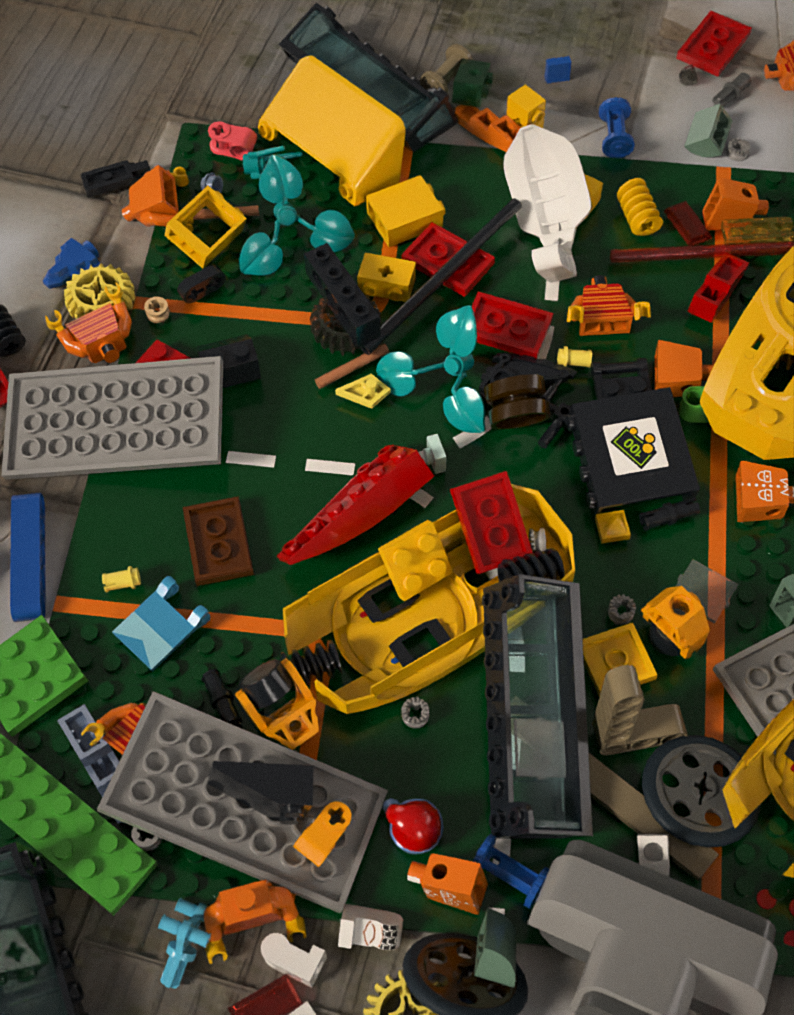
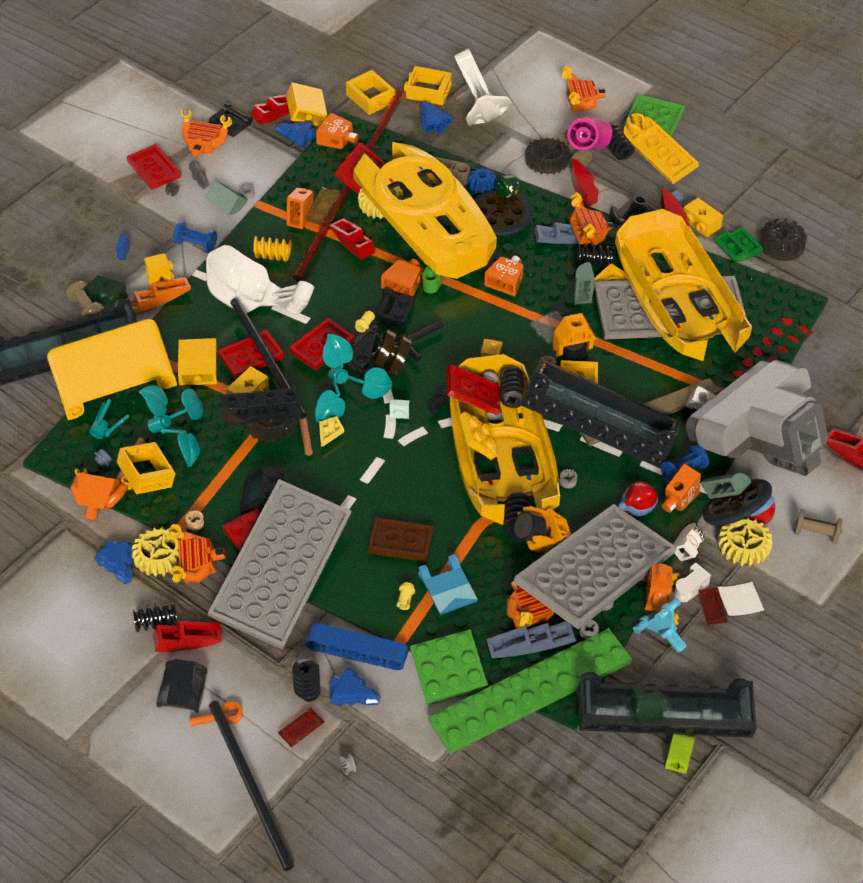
camera: 70 degrees left, 10 degrees down
black hinge [80,160,151,198] -> none
black beam [177,265,226,303] -> none
black pin [201,669,243,727] -> none
coral piece [208,121,258,161] -> none
black slope [208,761,314,825] -> none
red wedge [277,445,434,565] -> none
light orange piece [293,801,352,867] -> none
clear piece [514,717,566,780] -> none
black panel [566,387,700,516] -> none
torso [567,275,651,336] -> none
dark tan beam [592,665,688,755] -> none
black pin [639,497,700,531] -> none
wedge [642,735,761,848] -> none
clear red tile [664,201,712,247] -> none

